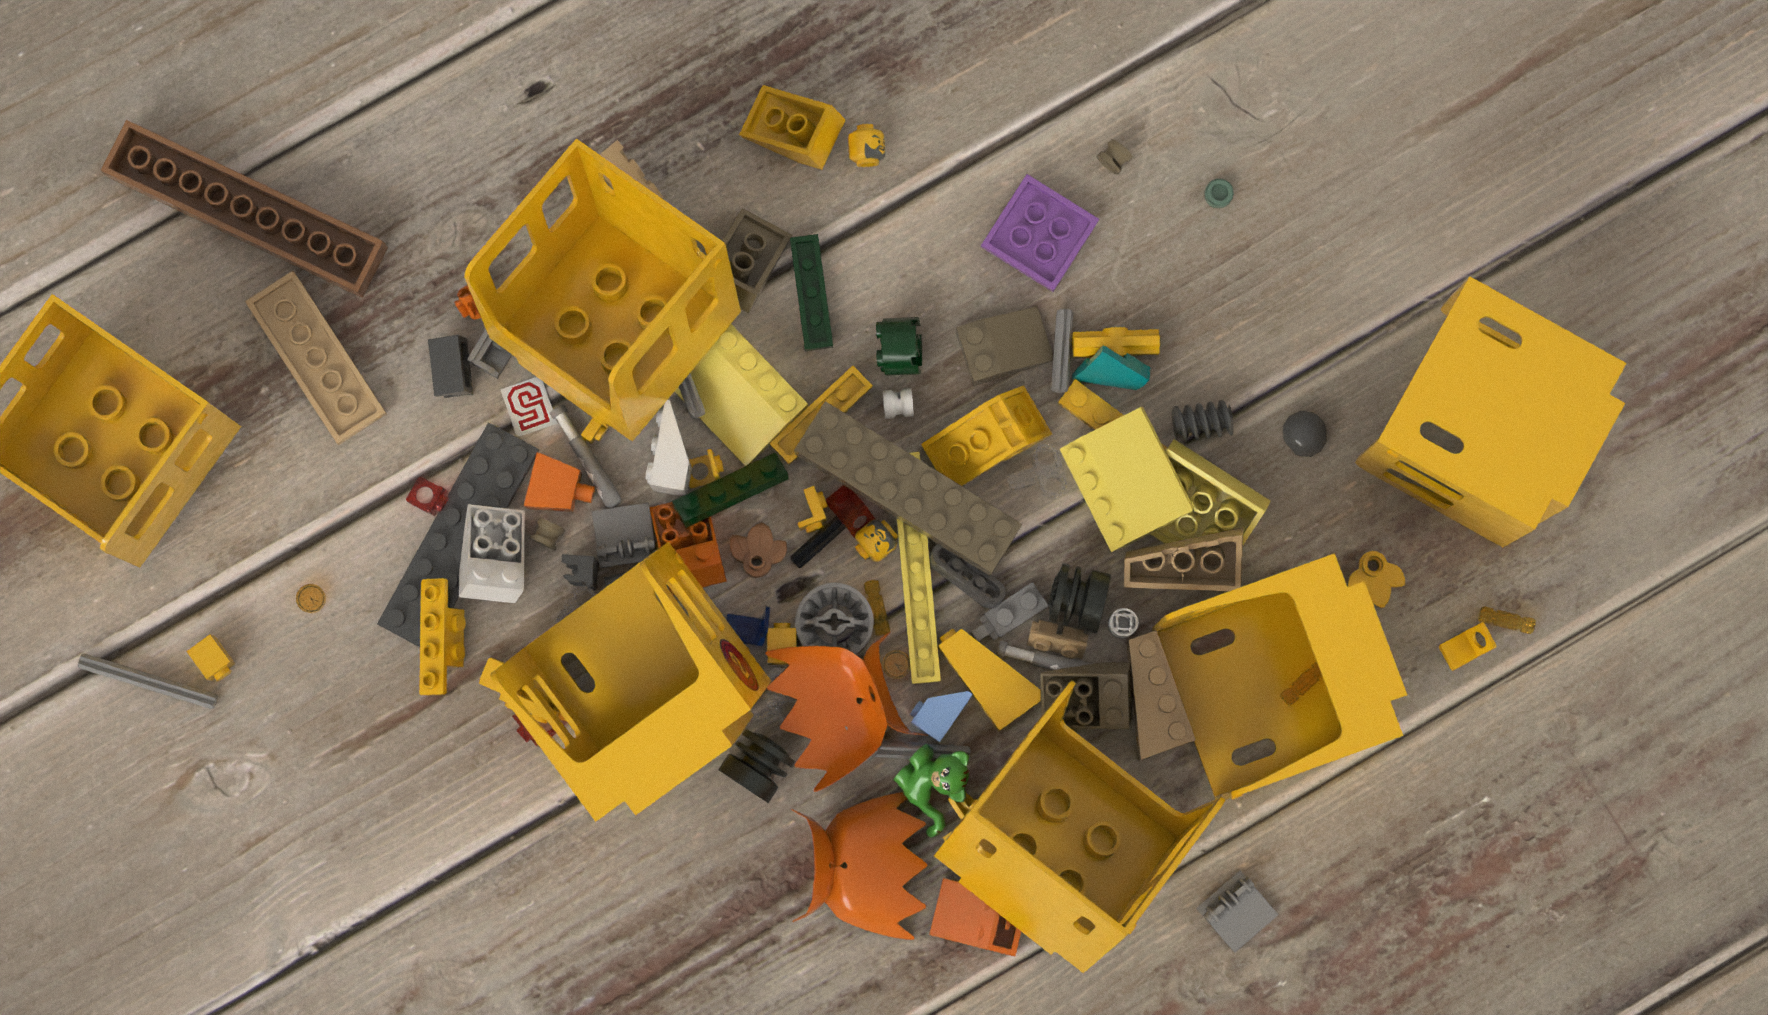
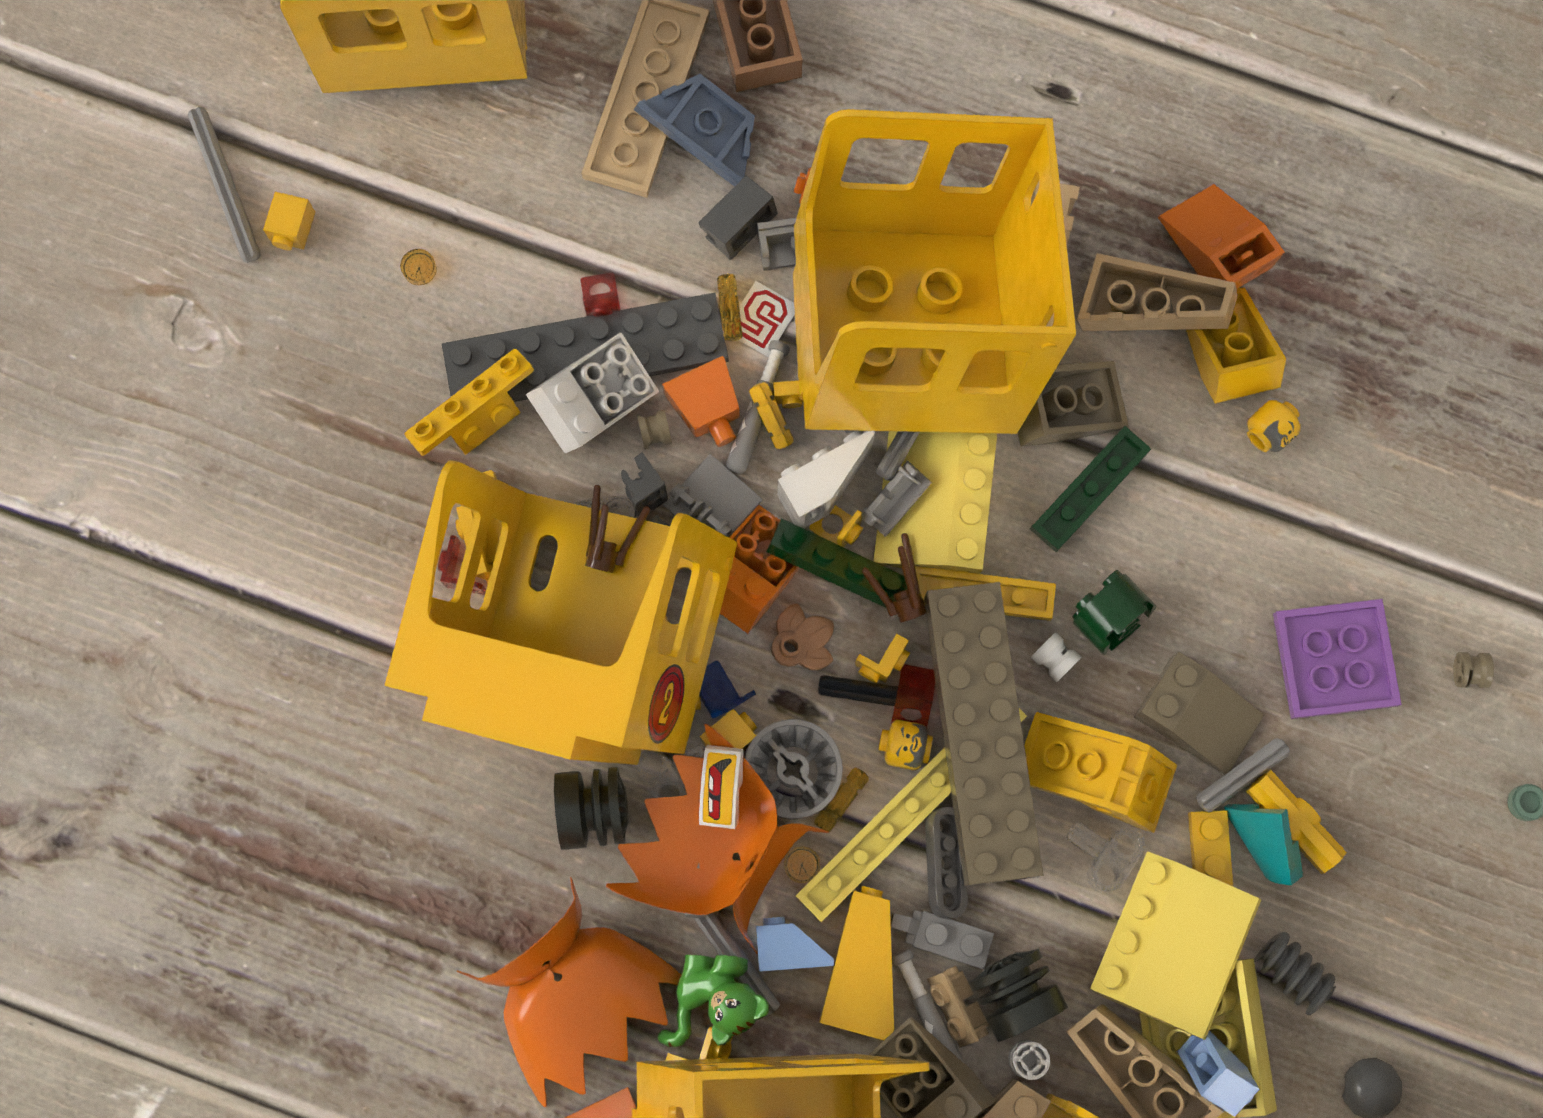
camera: 50 degrees right, 5 degrees down
none -> reddish brown plant [585,485,650,573]
none -> sand blue wing [634,74,755,187]
none -> slope [699,745,743,829]
none -> clear yellow axle [717,274,743,341]
none -> yellow axle [749,382,794,449]
none -> light grey hinge [861,461,932,537]
none -> reddish brown plant [862,533,927,623]
none -> tan wedge [1077,253,1238,331]
none -> orange slope [1158,184,1285,289]
none -> light blue slope [1177,1030,1260,1117]

